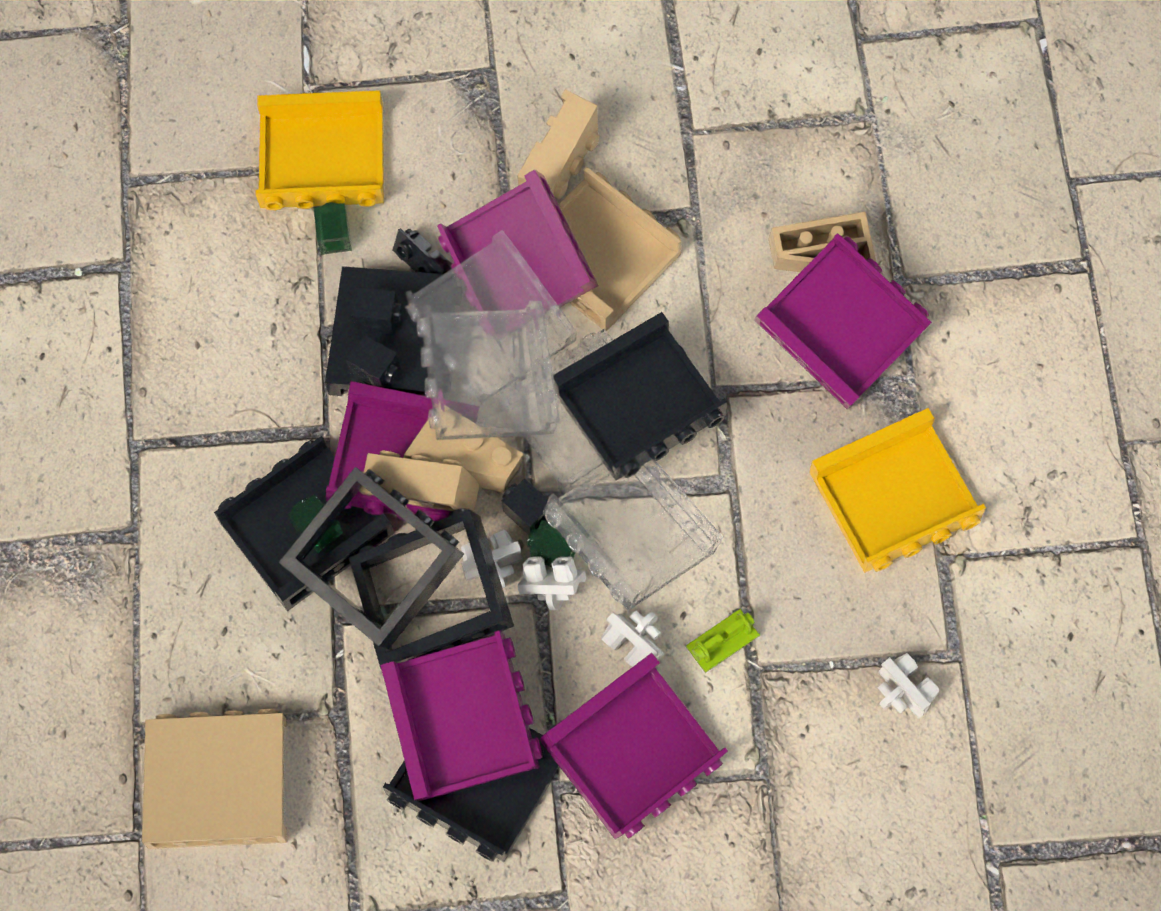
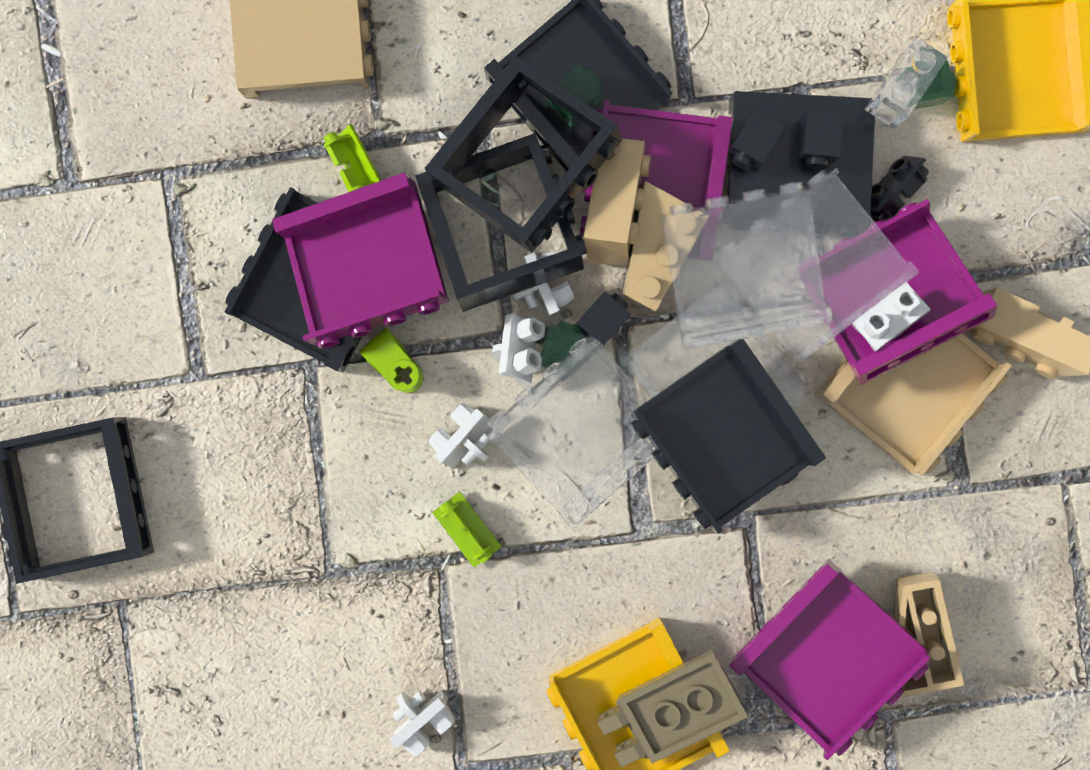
camera: 85 degrees right, 20 degrees up
magenta panel [539,652,728,840] -> none
none -> lime hinge [324,124,382,192]
none -> lime piece [359,327,424,393]
none -> dark tan tile [597,649,748,767]
none -> white hips [852,282,930,352]
none -> clear brick [865,37,948,129]

